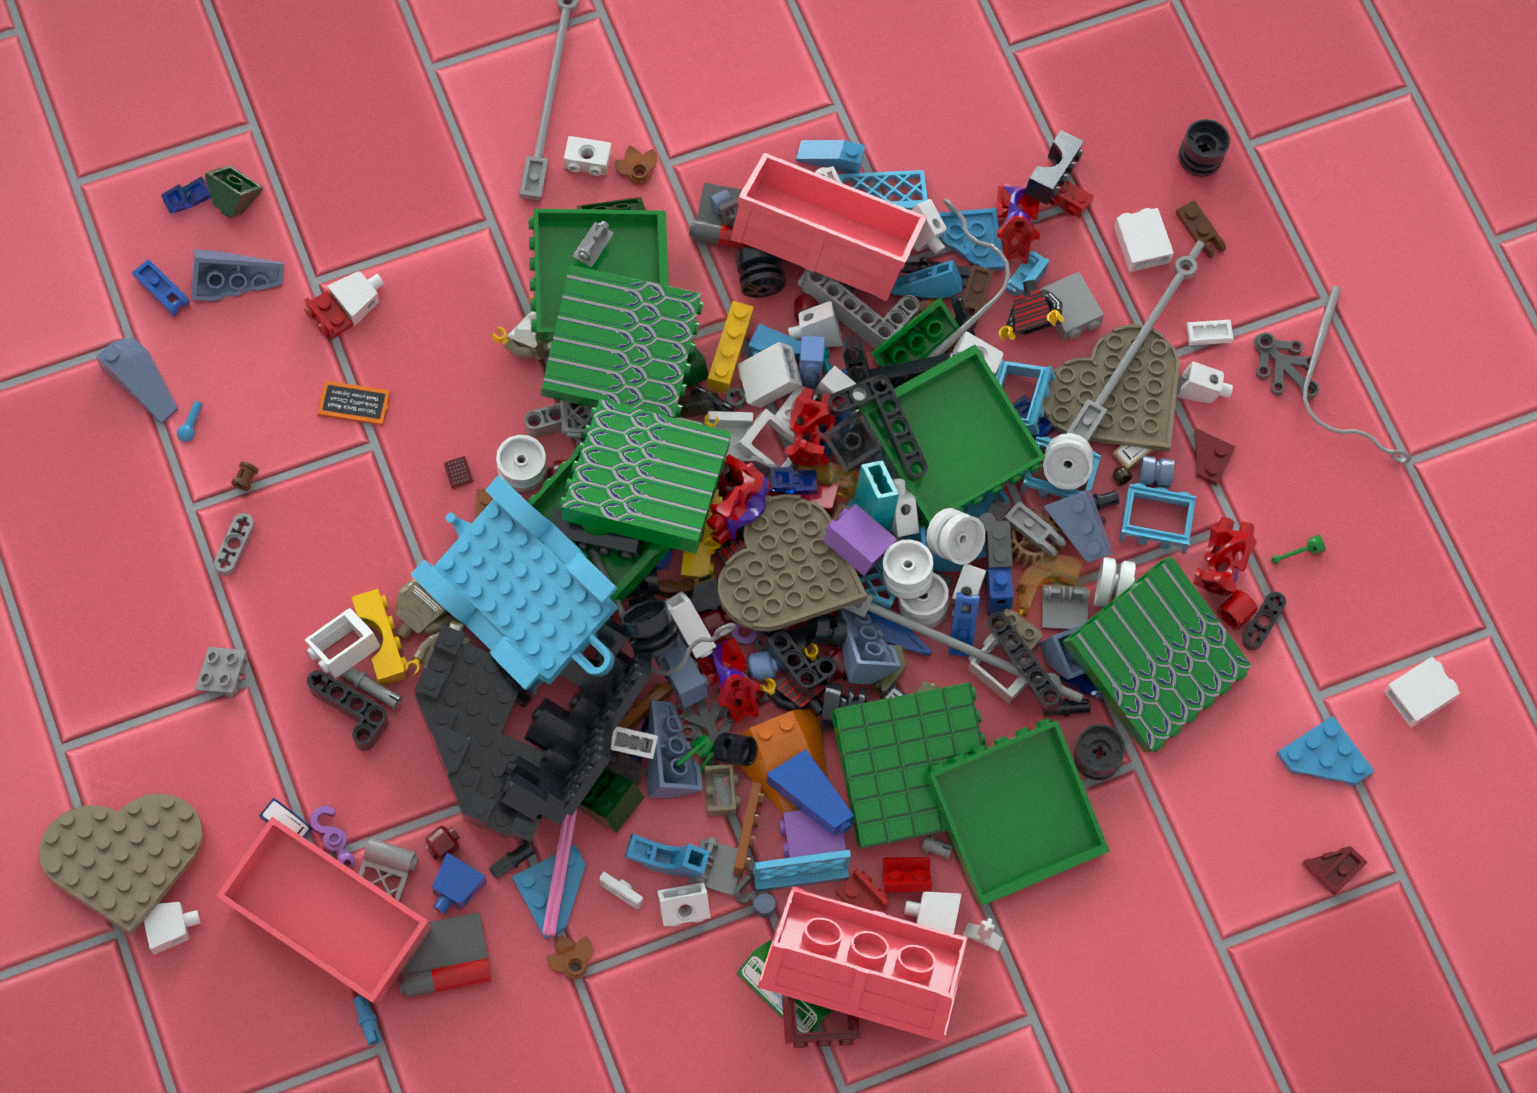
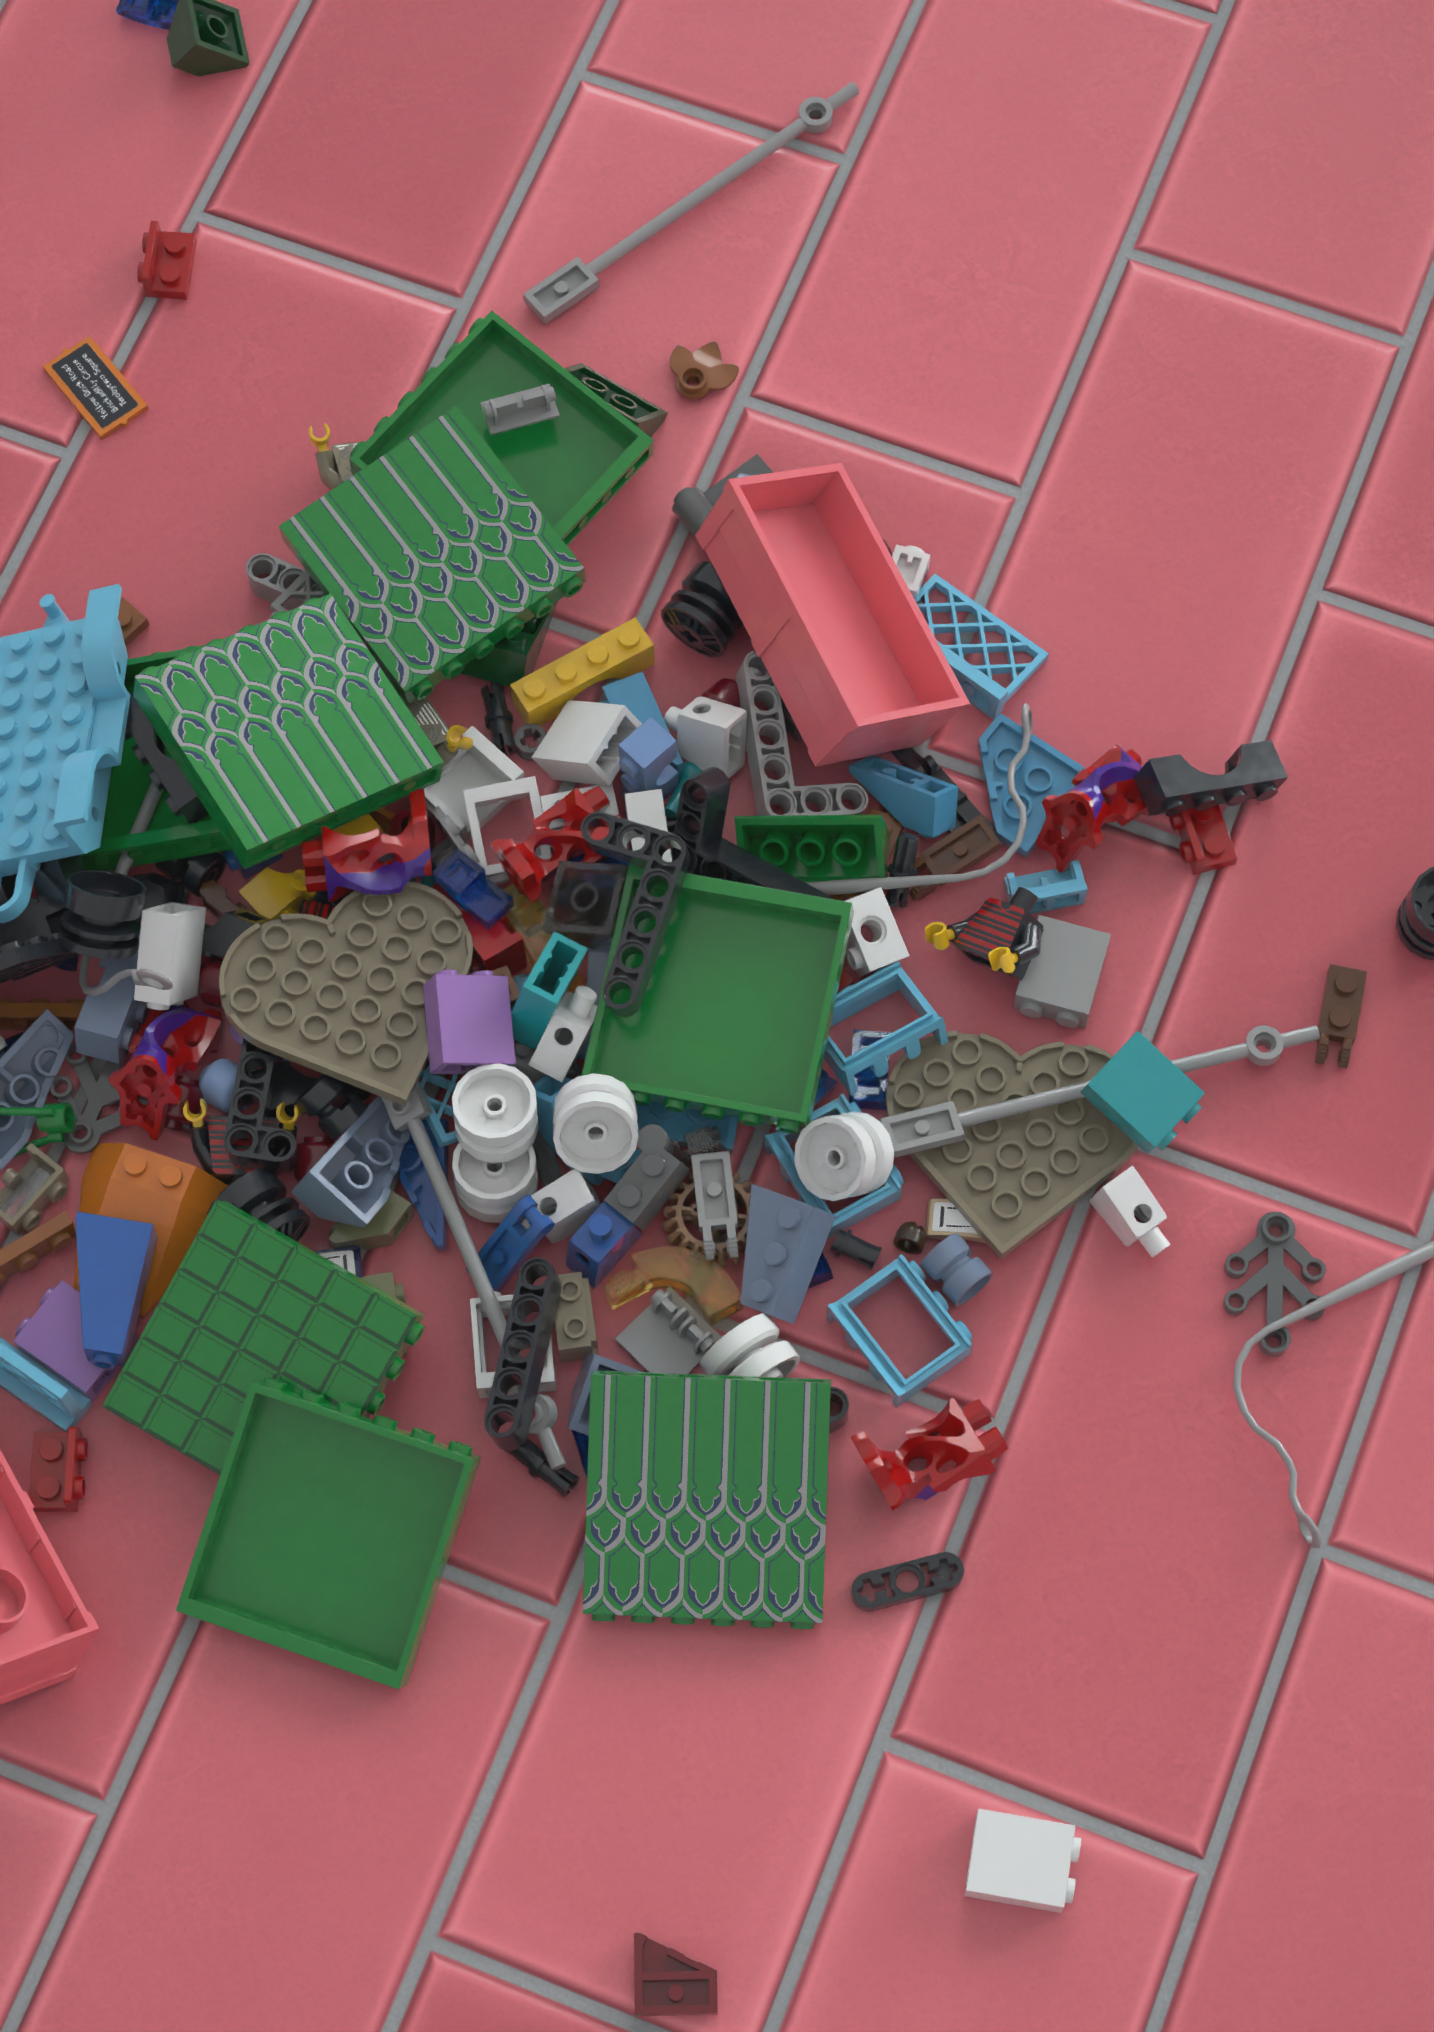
camera: 50 degrees right, 0 degrees up
blue plate [132,259,190,316] -> none
sand blue wedge [191,249,284,301] -> none
white torso [327,272,384,326] -> none
dark red slope [444,456,473,488] -> none
white wheel [496,435,547,492] -> none
white brick [564,136,611,176] -> none
clear smoke hinge [678,391,714,418] -> none
black wheel [713,732,758,766] -> none
dark azure slope [796,140,865,174] -> none
red bracket [882,857,932,892] -> none
white torso [904,892,961,934] -> none
white torso [911,199,946,255] -> none
light grey pin [922,835,953,859] -> none
white piece [963,918,1003,951] -> none
black wheel [1074,724,1125,781] -> none
white brick [1114,208,1174,272] -> none
white plate [1186,320,1234,346] -> none
dark red wing [1194,428,1236,486] -> none
red piece [1217,590,1258,630] -> none
green hinge [1271,534,1326,564] -> none
dark azure plate [1276,716,1374,786] -> none
none -> teal brick [1080,1031,1205,1154]

